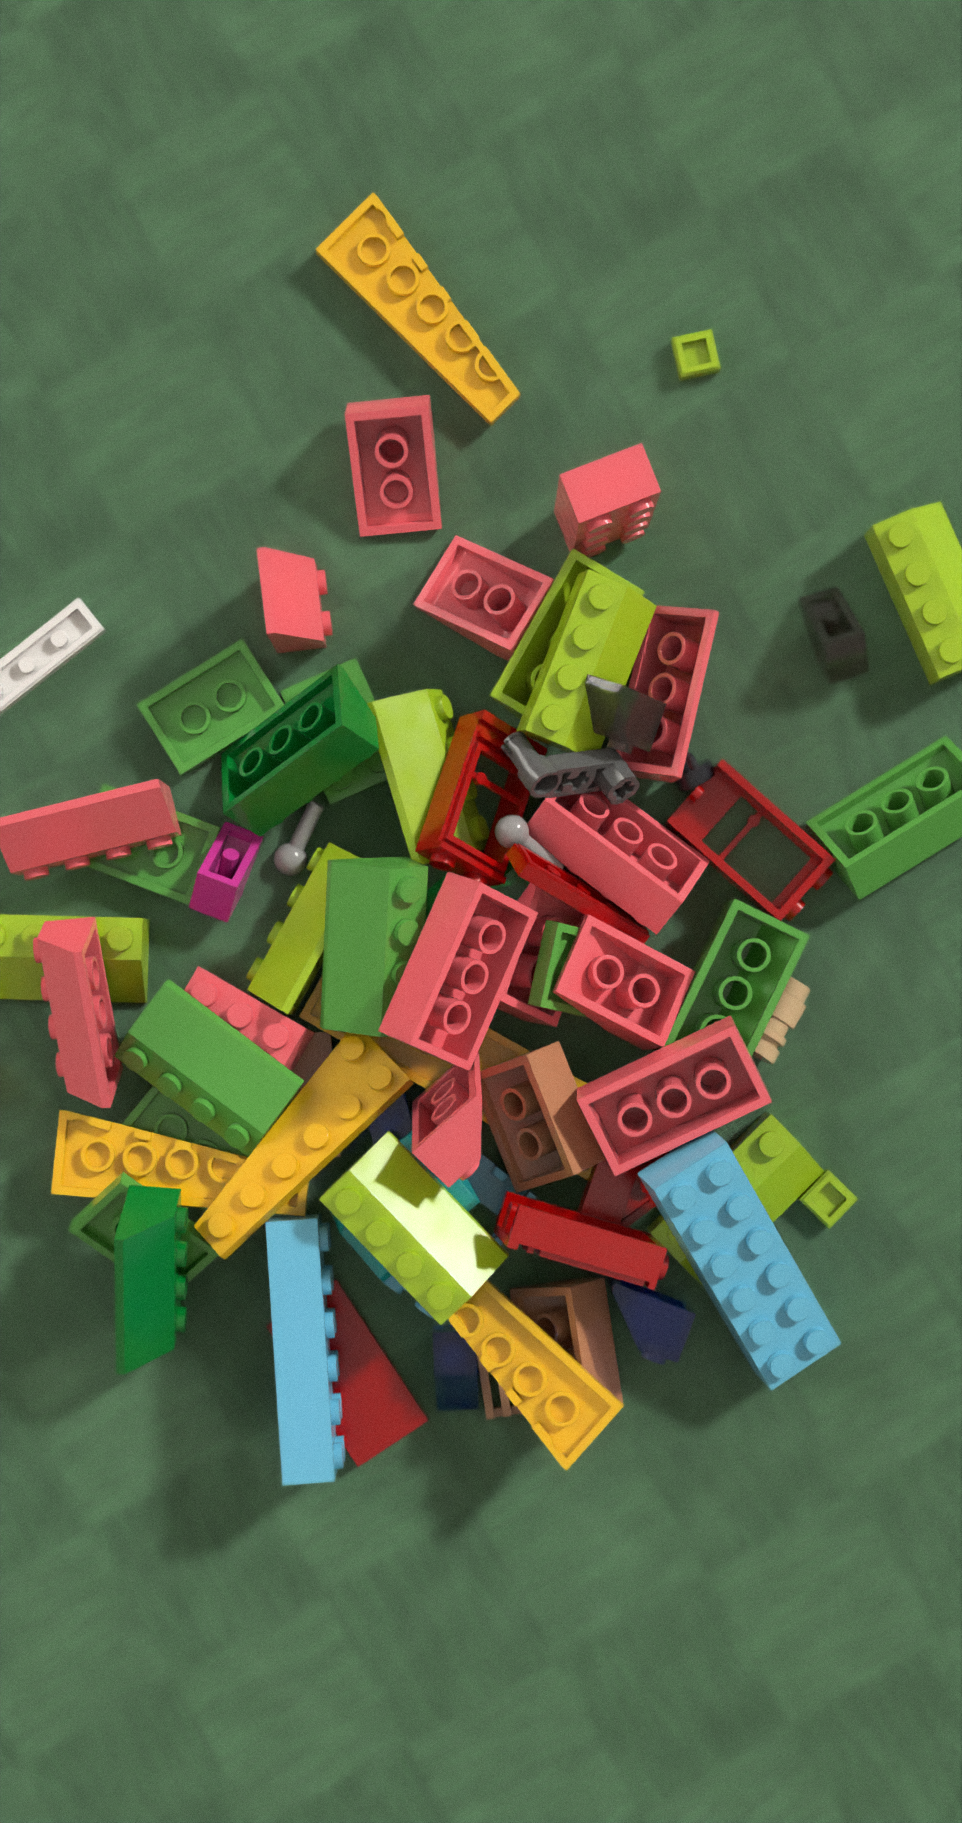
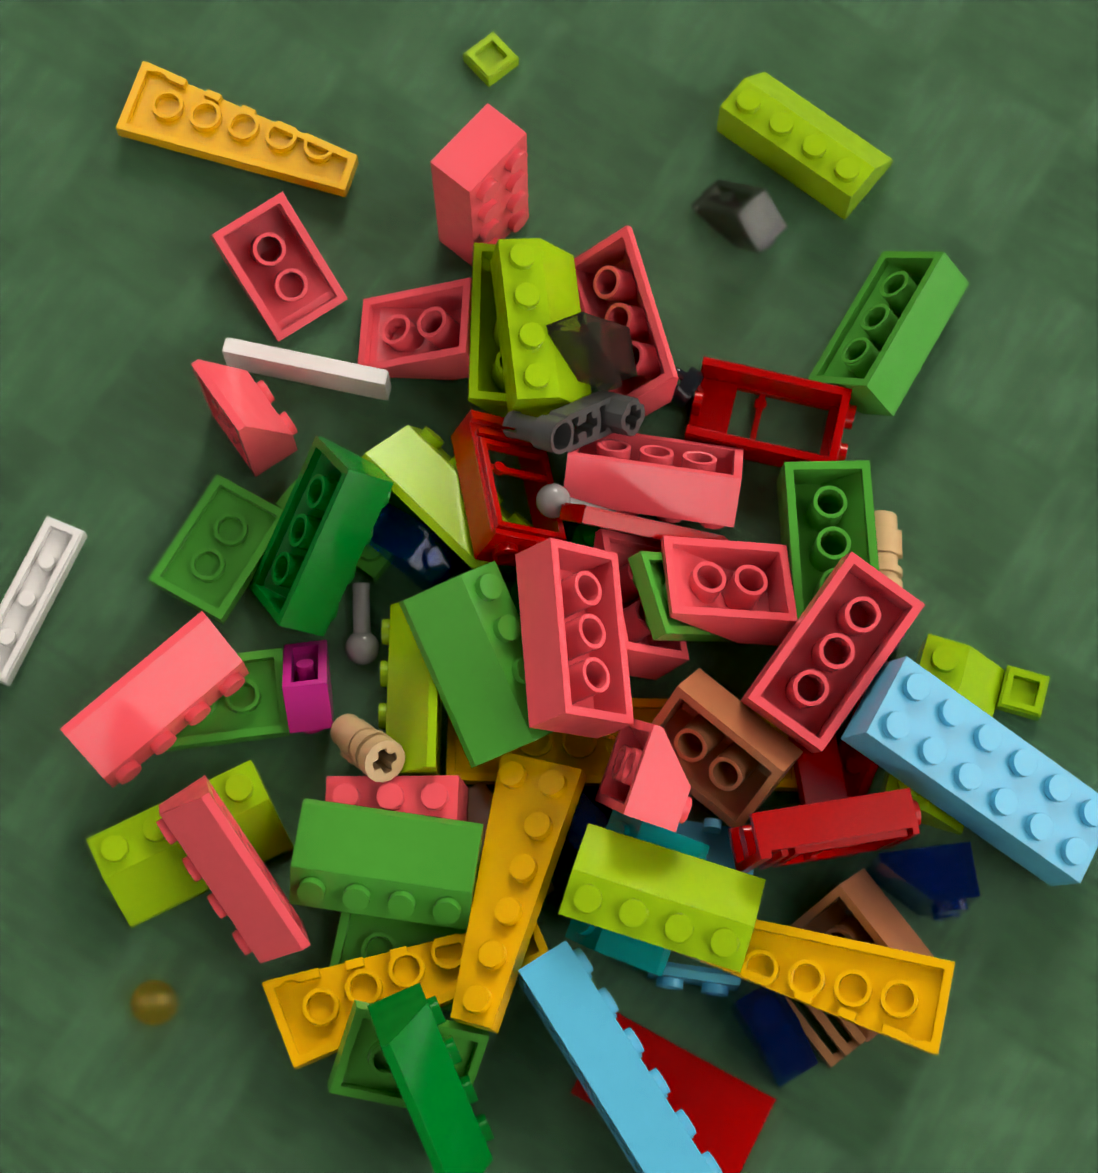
camera: 25 degrees left, 15 degrees down
none -> white tile [222,337,392,401]
none -> tan axle [330,714,405,783]
none -> slope [369,503,463,590]

